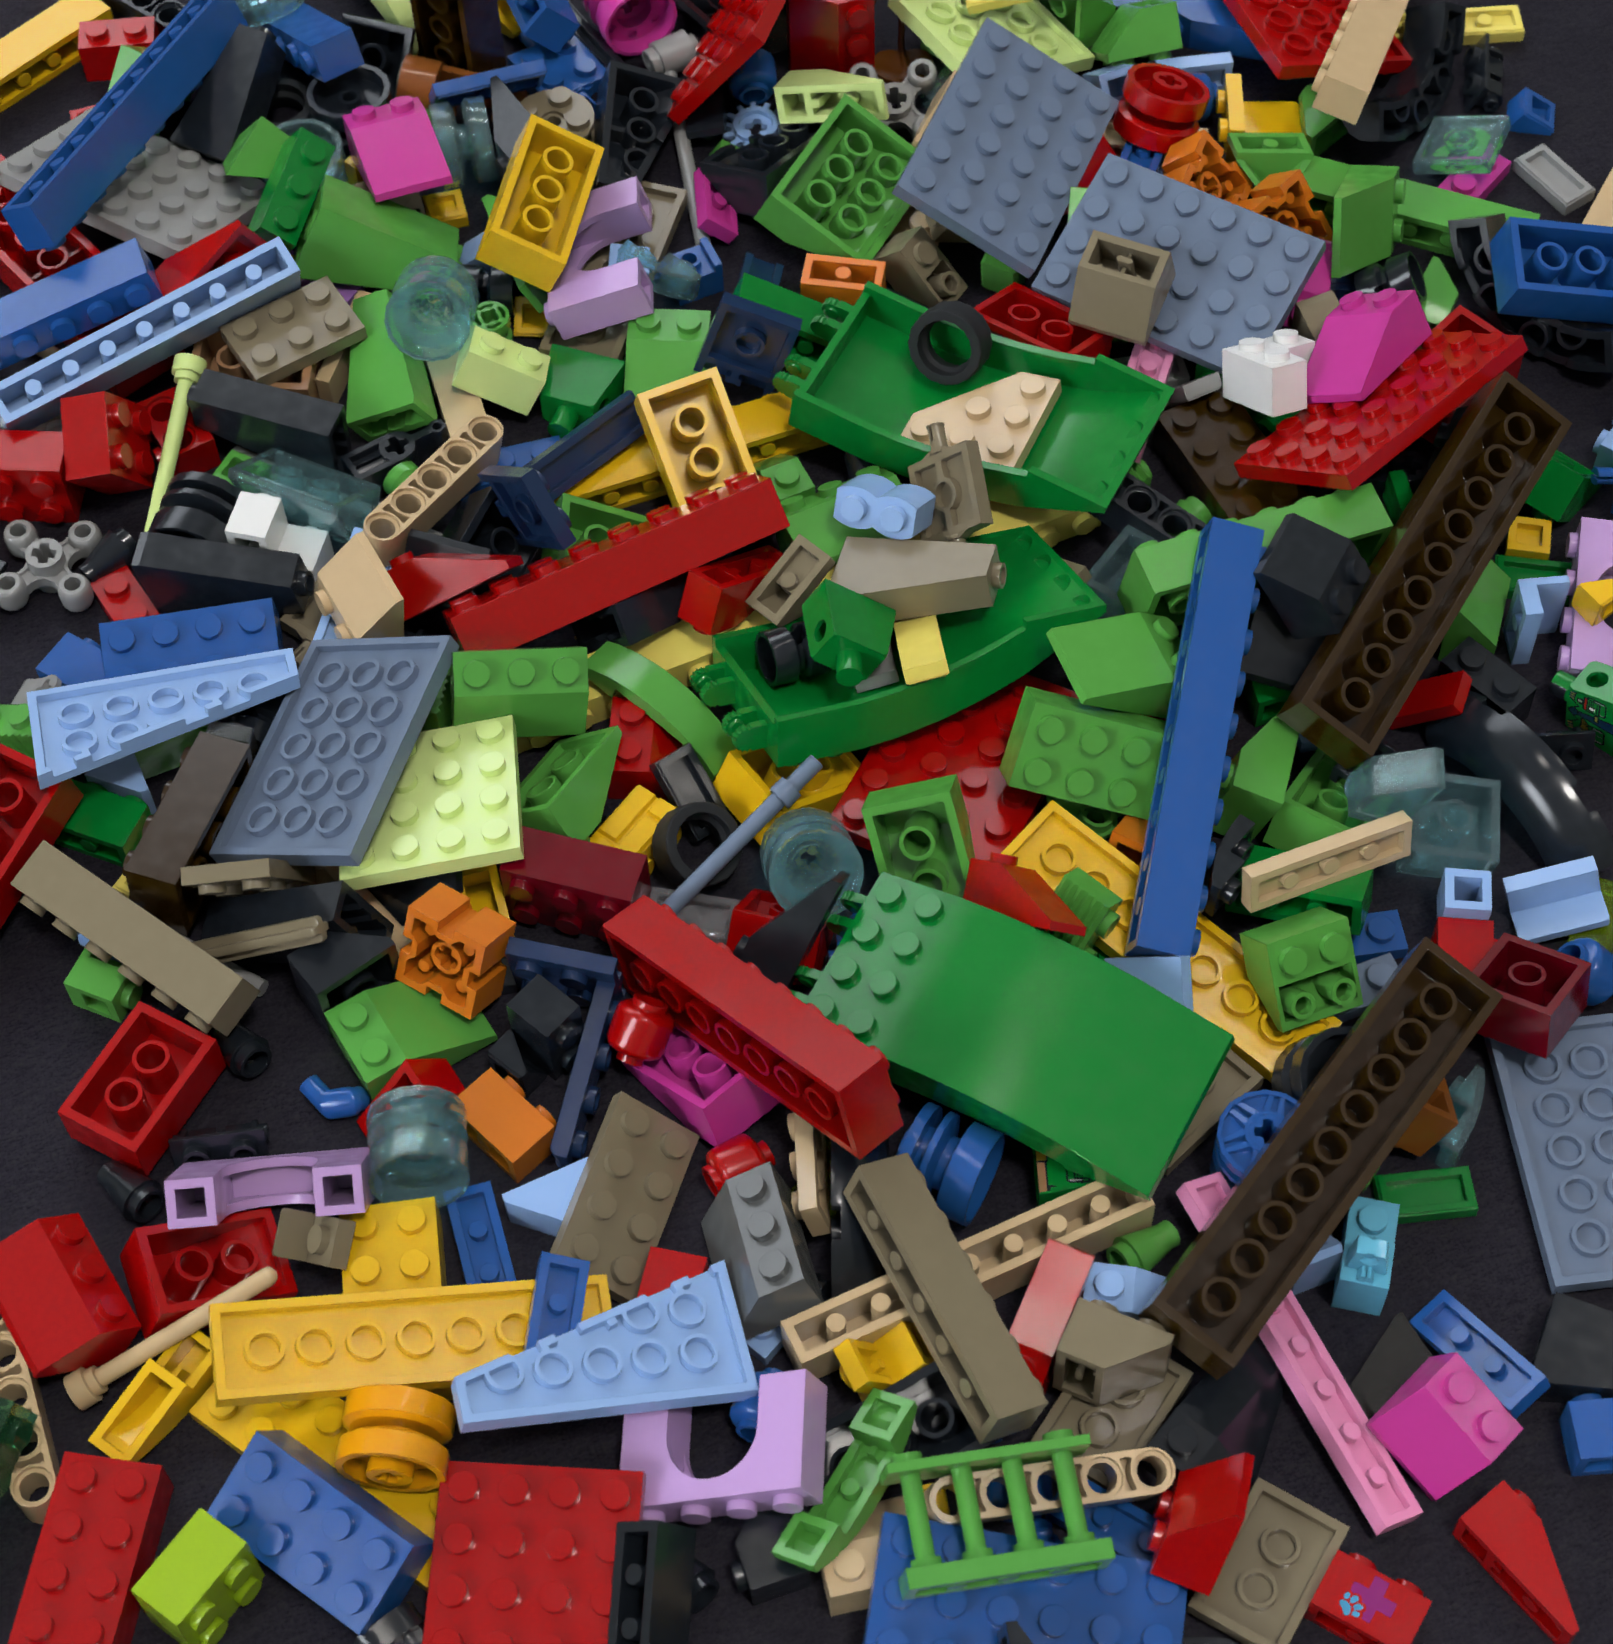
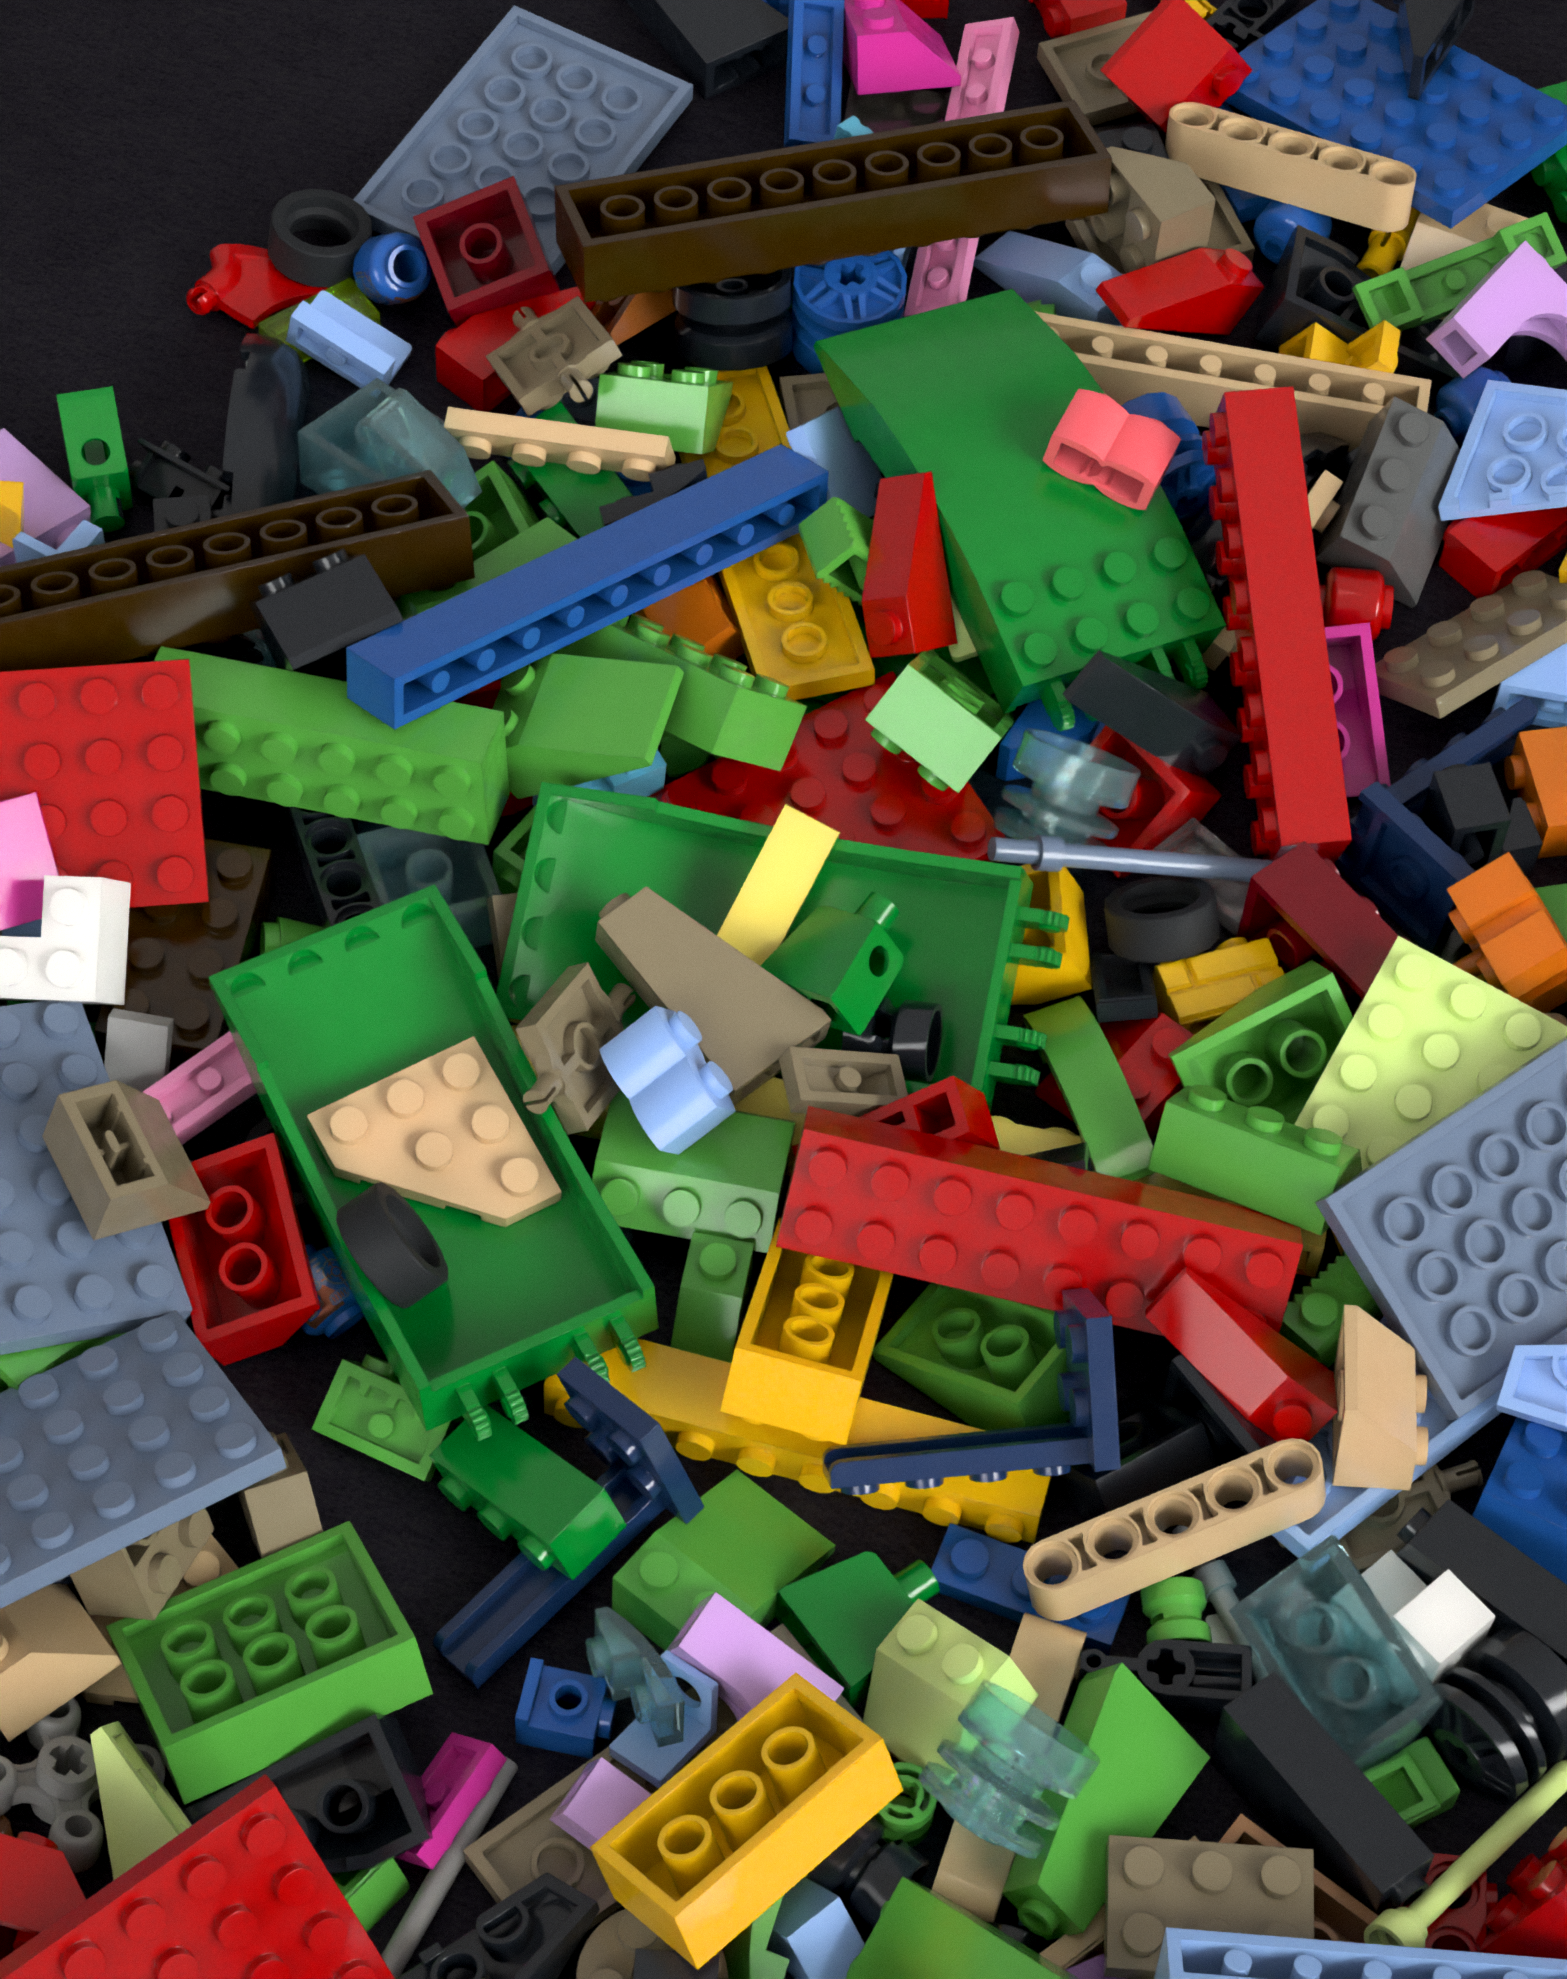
camera: 150 degrees left, 0 degrees up
red head [606,993,675,1067] -> none
orange brick [800,253,886,306] -> none
dark tan brick [843,1152,1048,1444] -> none
bright green fence [879,1429,1116,1601] -> none
light blue brick [1437,868,1492,920] -> none
none -> dark tan plate [485,296,623,417]
none -> coral brick [1043,389,1181,510]

